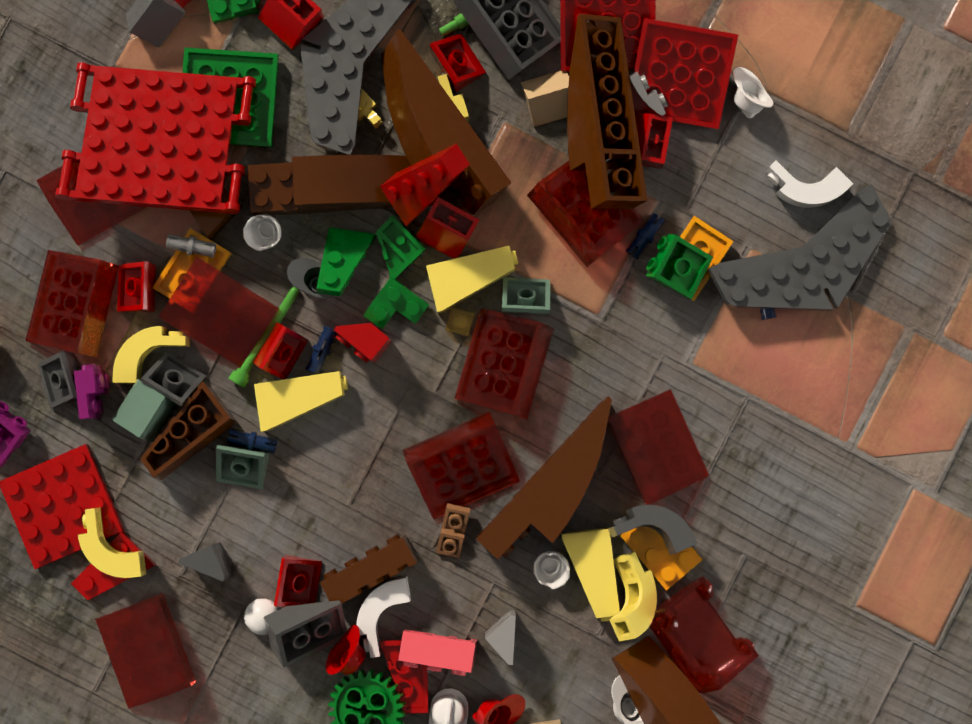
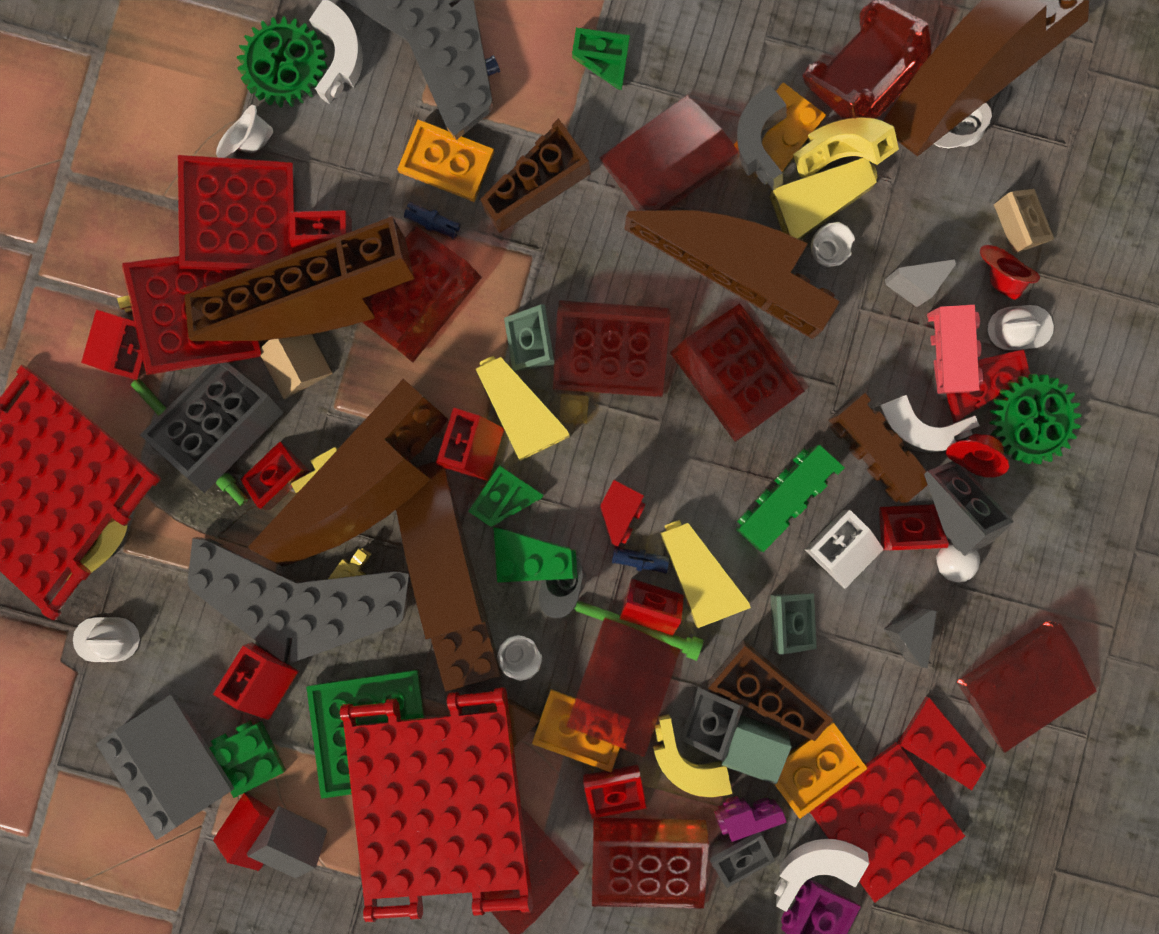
camera: 100 degrees left, 0 degrees up
light yellow arch [78,507,146,578] -> none
light grey pin [166,234,217,258] -> none
dark blue pin [227,429,278,454] -> none
green plate [363,276,429,329] -> none
red wedge [380,143,470,226] -> none
medium nougat slope [436,503,470,558] -> none
light grey slope [629,71,668,116] -> none
green plate [646,234,713,299] -> none
none -> green gear [237,16,328,108]
none -> reddish brown wedge [480,118,591,233]
none -> green wing [572,27,630,90]
none -> green wedge [736,445,845,552]
none -> light orange plate [774,722,867,819]
none -> white arch [774,839,869,912]
none -> white slope [804,510,884,589]

